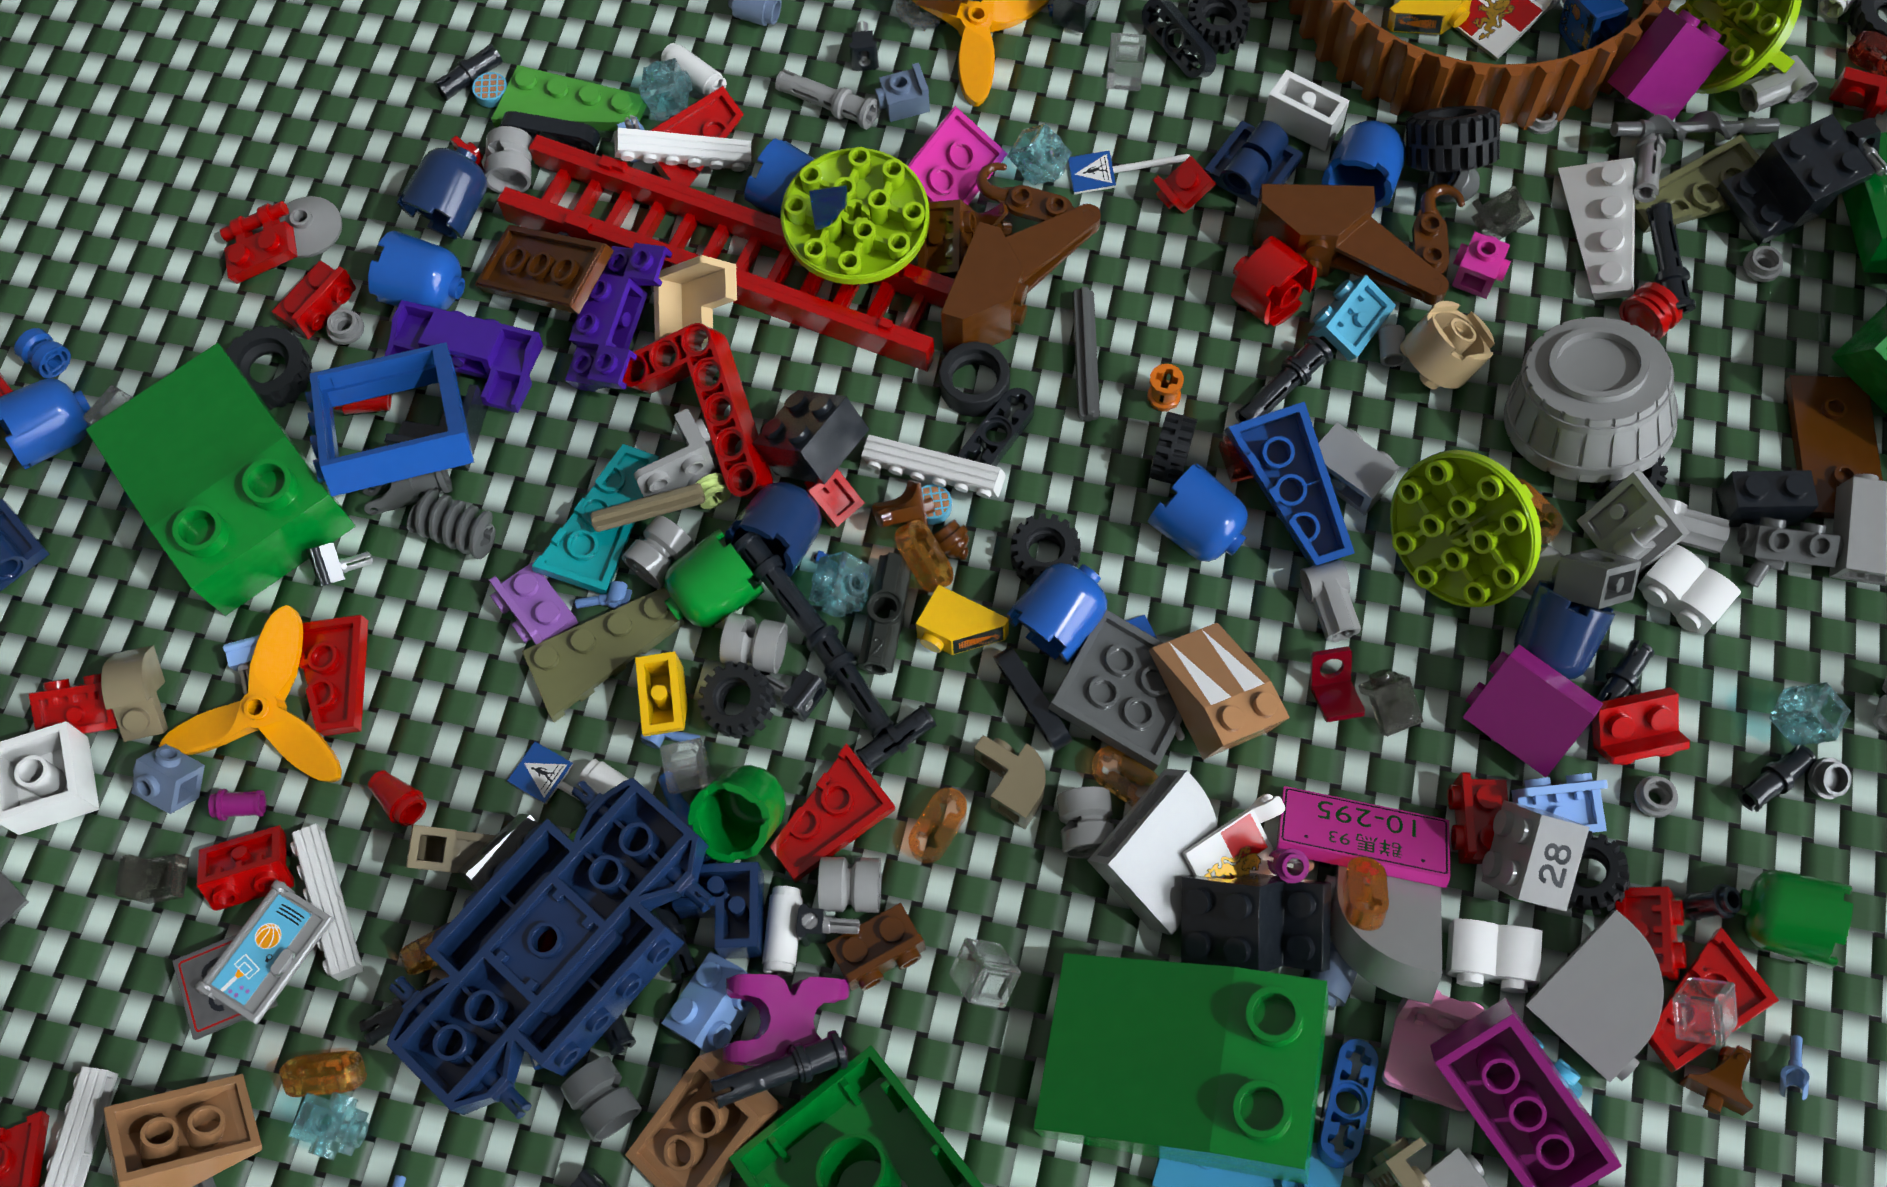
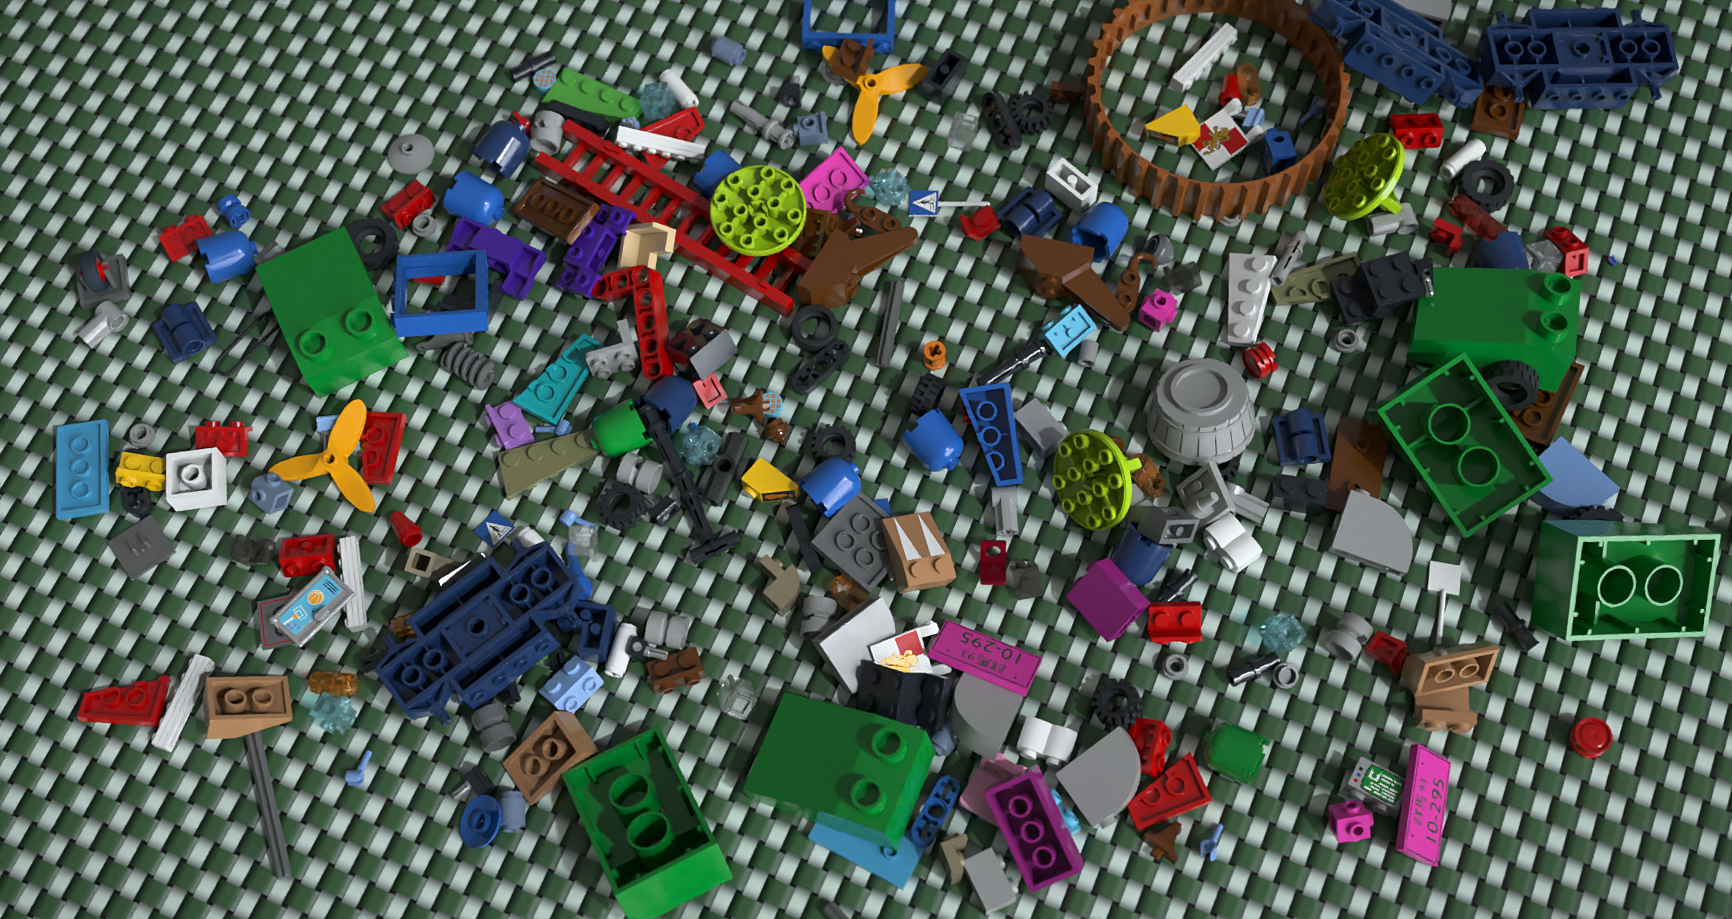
camera: 10 degrees right, 0 degrees up
dark tan brick [101,645,168,742] -> none
magenta pin [208,789,266,821] -> none
red plate [220,201,298,284] -> none
piece [306,542,373,586] -> none
dark tan axle [590,483,705,532] -> none
light grey wheel [621,515,695,589] -> none
yellow slope [635,651,688,736] -> none
green cylinder [688,765,786,863] -> none
yellowish green bush [695,473,732,509] -> none
black pin [709,1030,848,1109] -> none
magenta piece [722,974,850,1066] -> none
red wing [770,743,896,883] -> none
clear blue tile [809,185,848,230] -> none
white piece [861,435,1006,498] -> none
clear orange beam [895,520,954,593] -> none
clear orange beam [908,788,967,863] -> none
red brick [1231,236,1317,326] -> none
magenta pin [1267,848,1309,884] -> none
clear orange beam [1343,857,1389,931] -> none
tan brick [1400,301,1495,389] -> none
black tyre [1406,106,1500,172] -> none
red bracket [1448,772,1508,864] -> none
light grey brick [1482,800,1590,912] -> none
light blue bracket [1511,773,1608,833] -> none
magenta brick [1607,6,1729,121] -> none
dark grey piece [1610,111,1780,142] -> none
black pin [1646,202,1696,315] -> none
clear panel [1672,977,1738,1046] -> none
black pin [1682,884,1743,921] -> none
dark grey brick [1737,517,1844,588] -> none
none -> black piece [215,311,280,376]
none -> dark blue plate [1271,409,1331,467]

